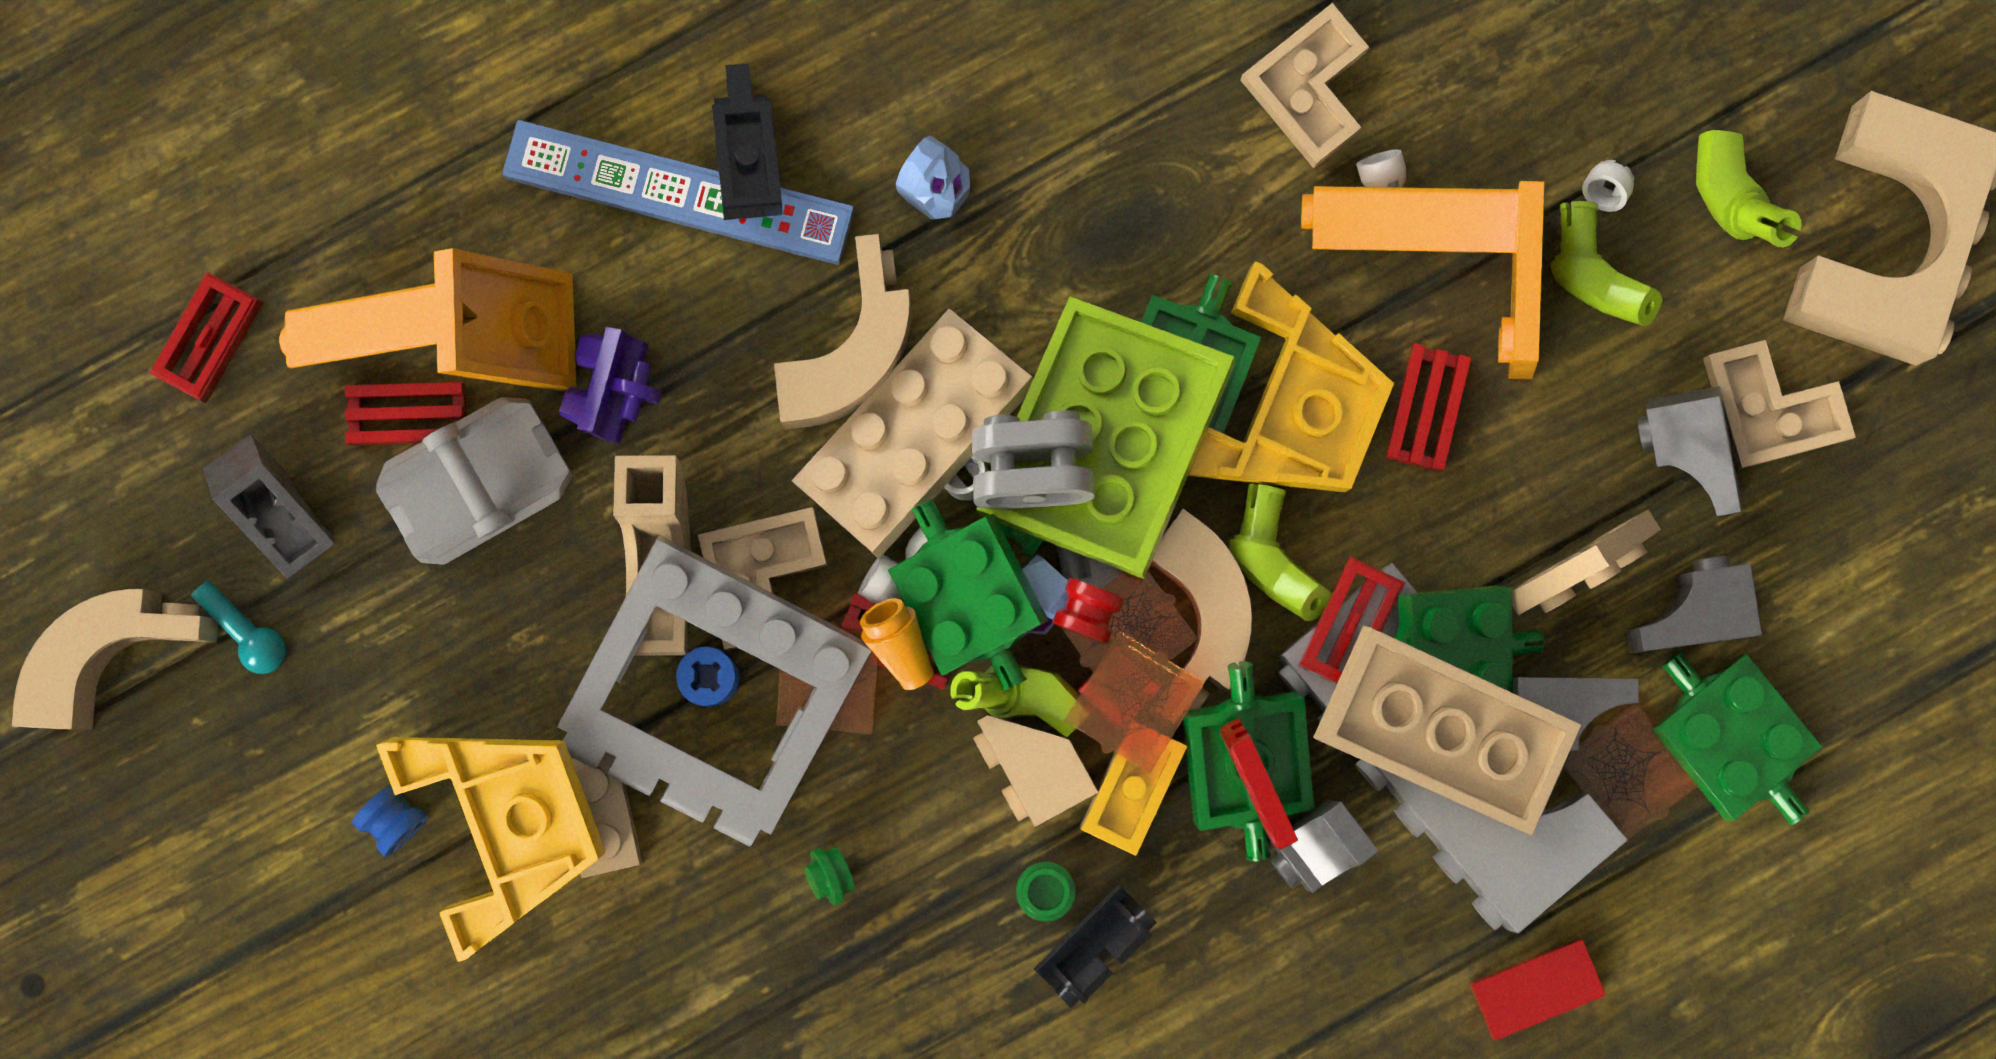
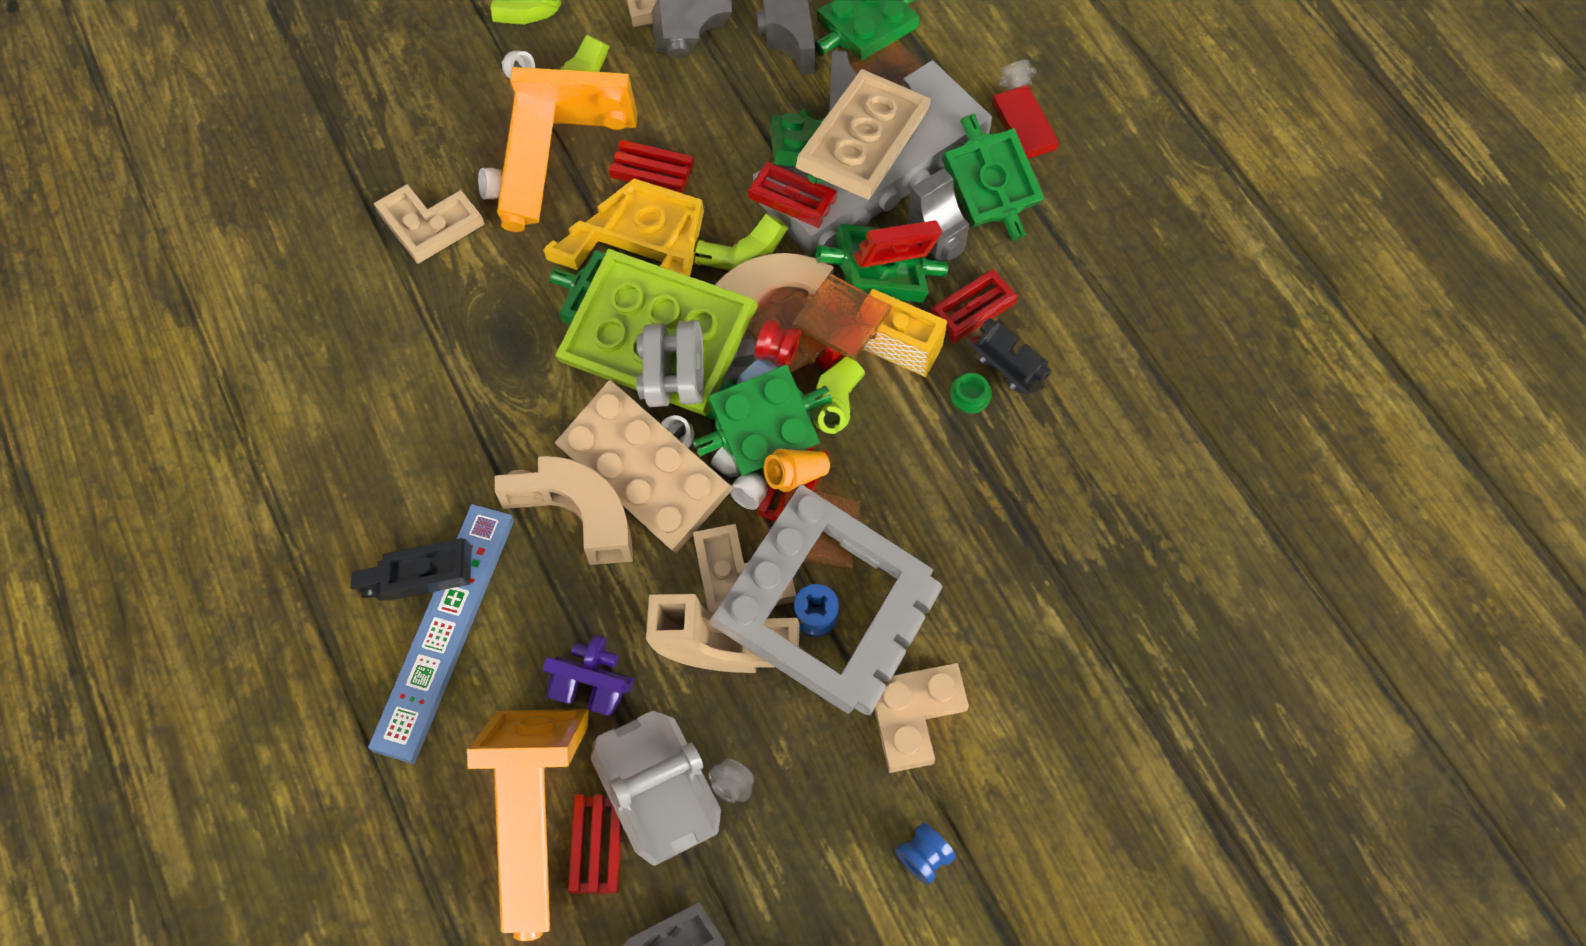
camera: 90 degrees left, 20 degrees down
yellow wing [376,737,606,962] -> none
green plate [804,847,855,906] -> none
light blue rock [896,136,970,219] -> none
tan slope [973,715,1098,827] -> none
tan plate [1511,509,1661,615] -> none
none -> clear plate [709,759,754,803]
none -> red tile [929,269,1018,344]
none -> green plate [941,114,1045,242]
none -> clear plate [999,60,1037,90]

